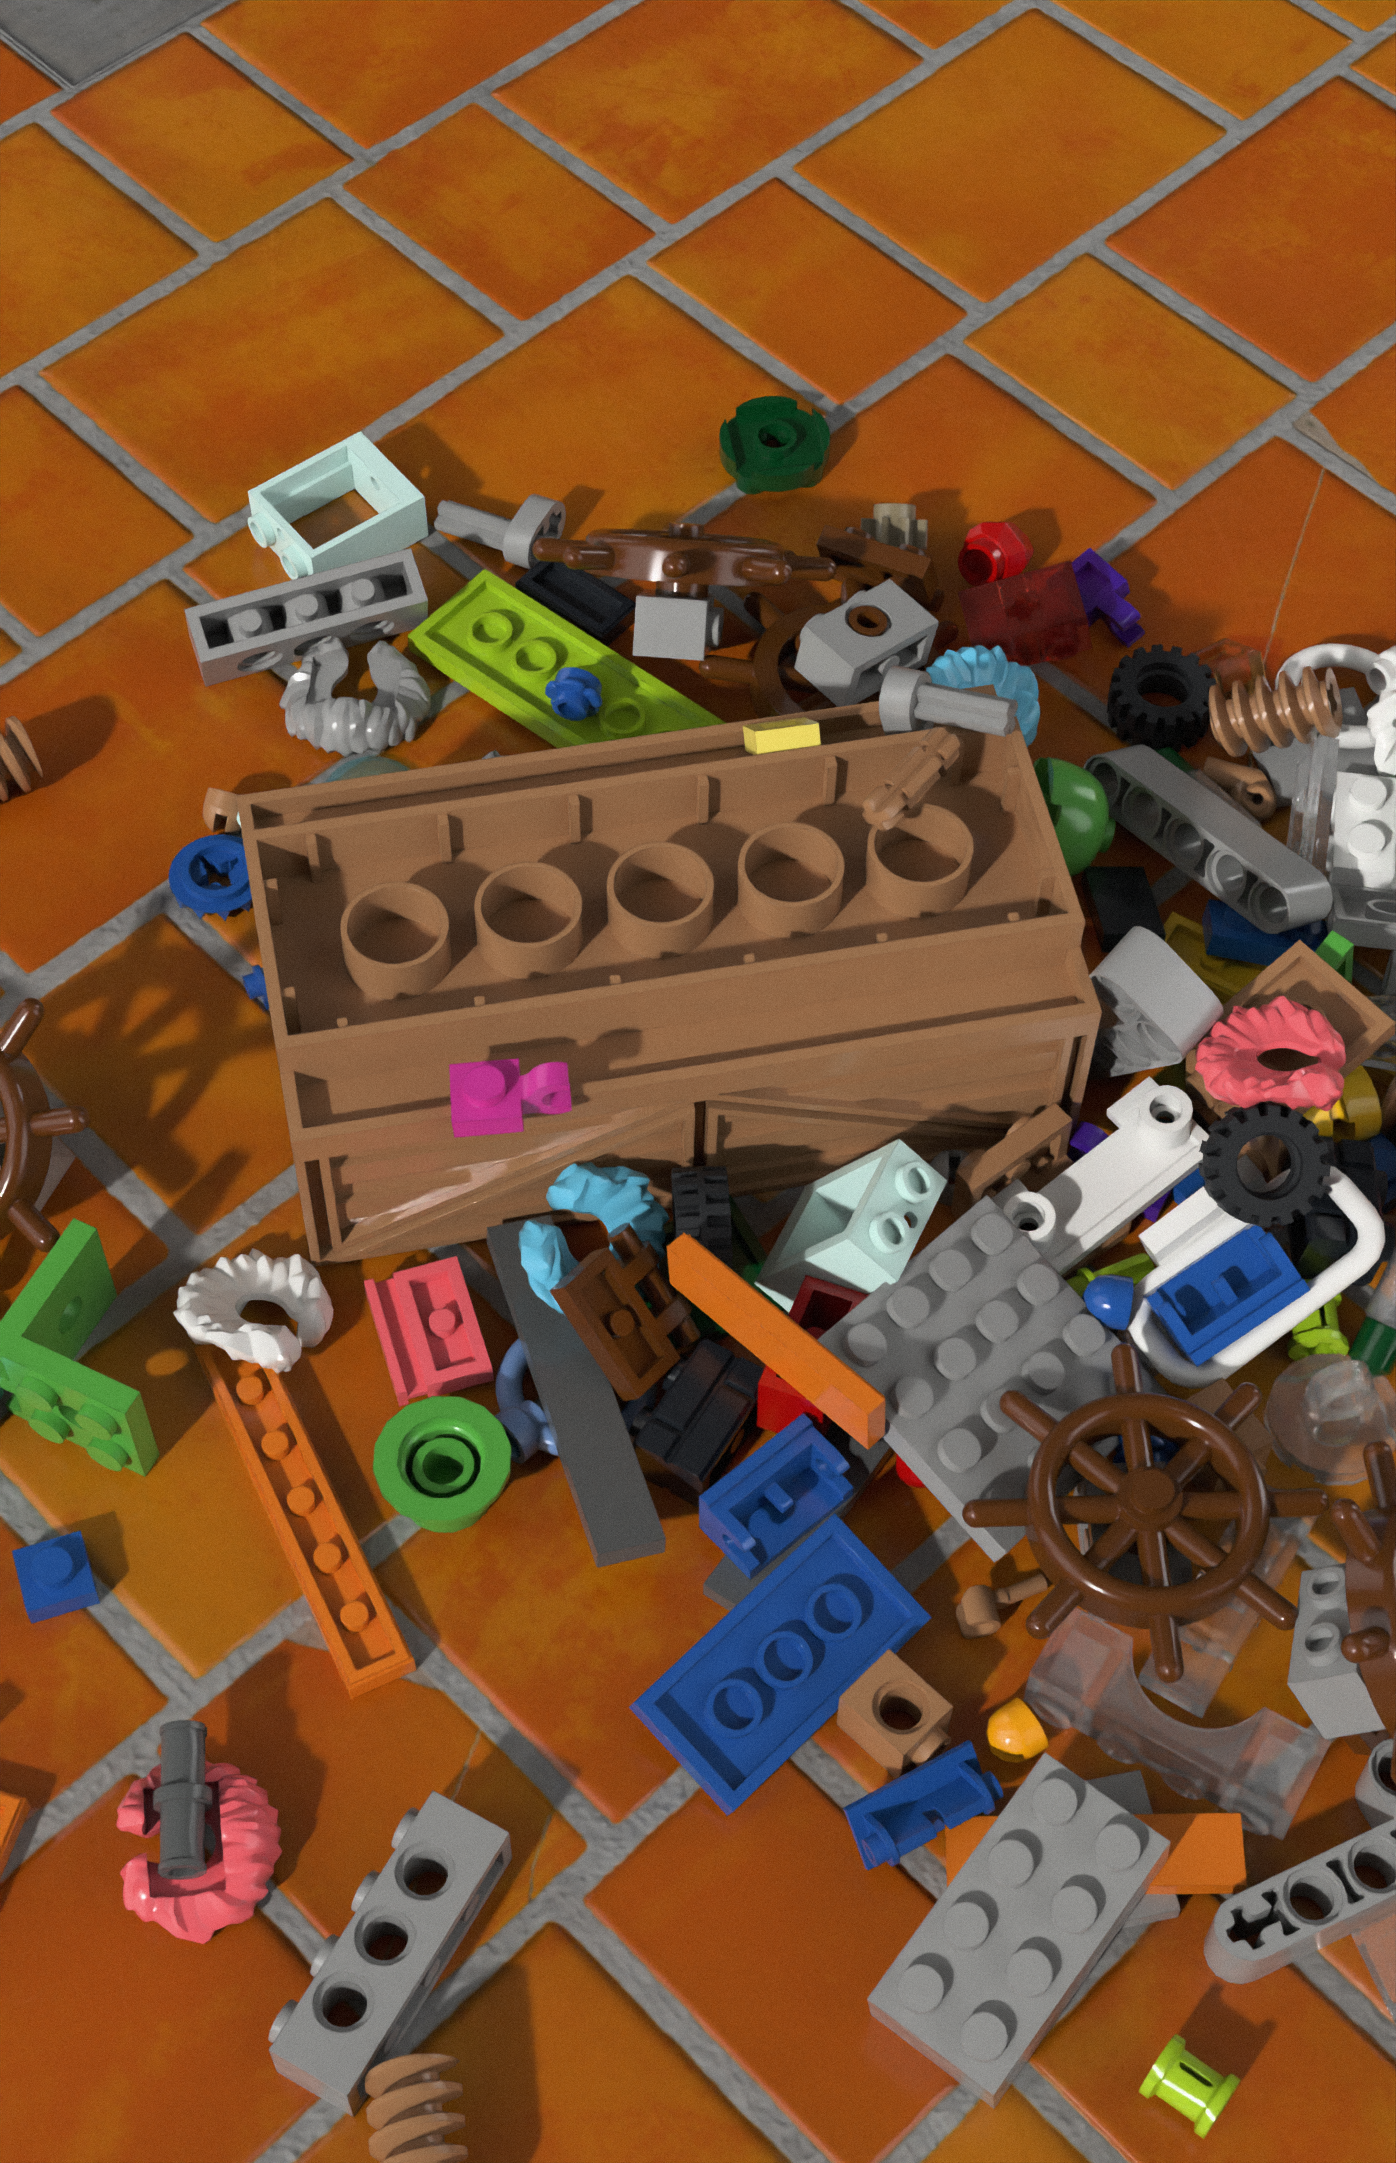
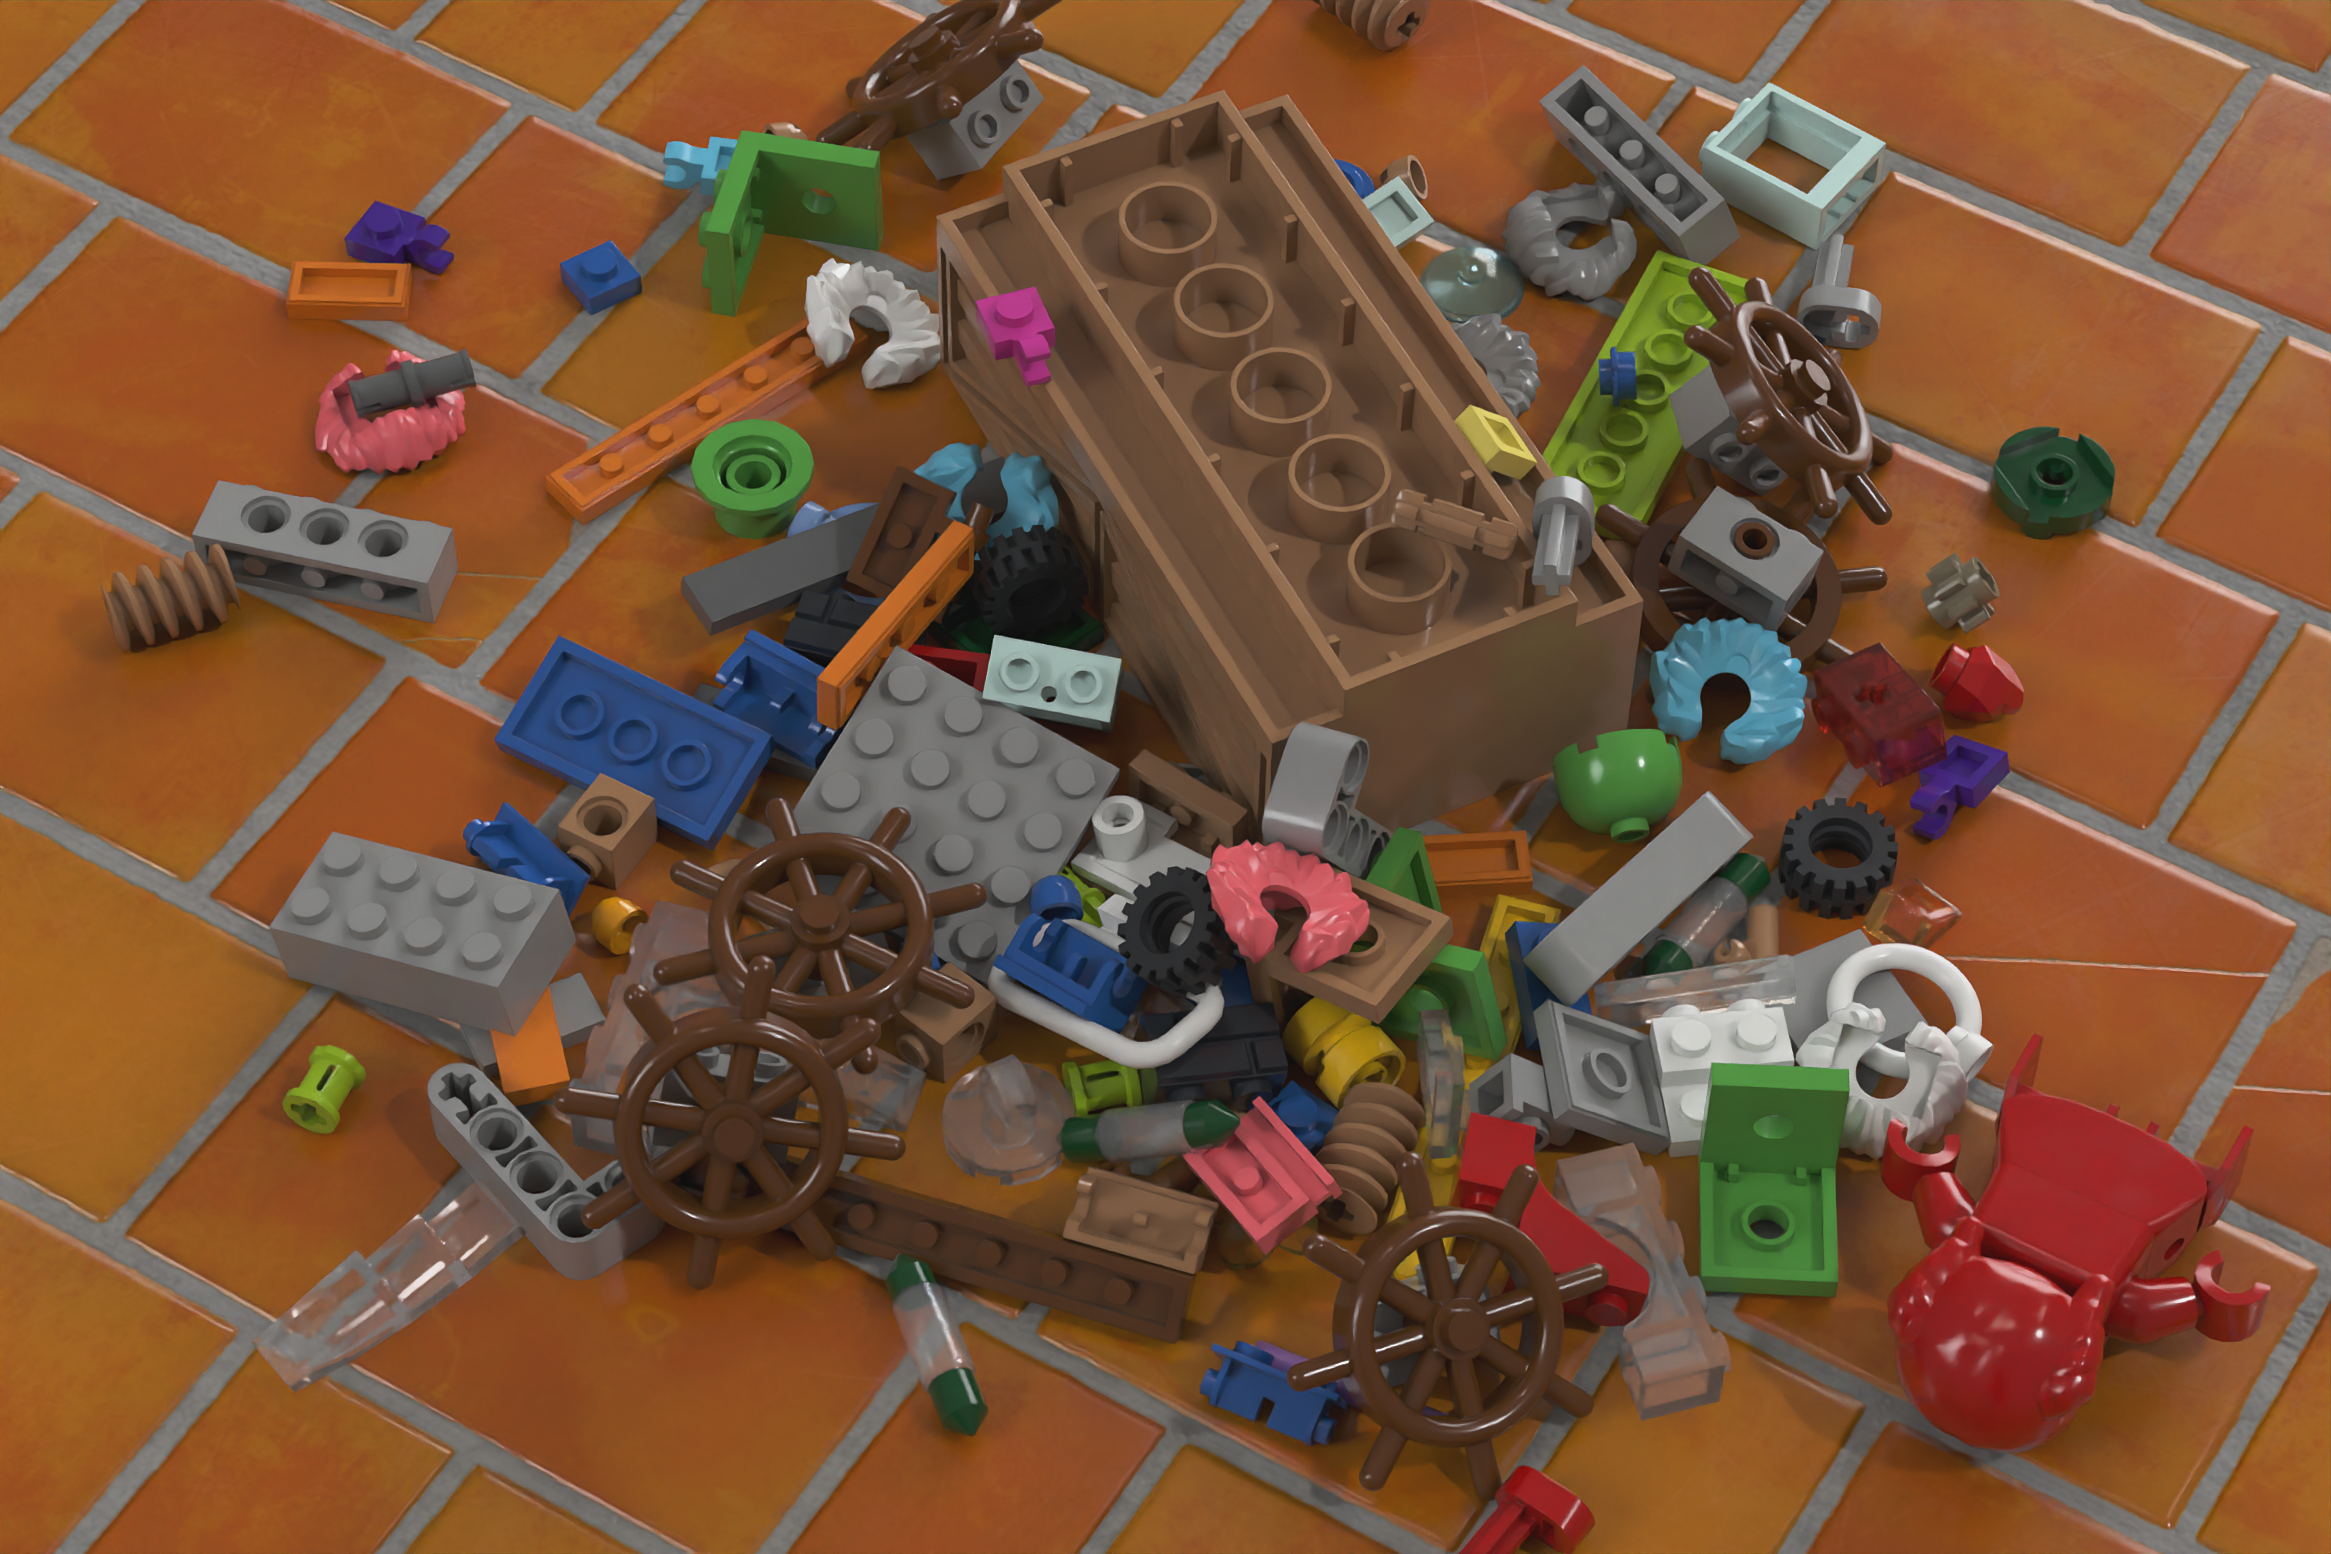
camera: 75 degrees right, 5 degrees down
coral plate [364,1256,494,1407] -> none
reddish brown plate [816,525,945,613] -> none
black tile [1081,866,1166,953] -> none
medium nougat piece [1208,666,1343,758] -> none

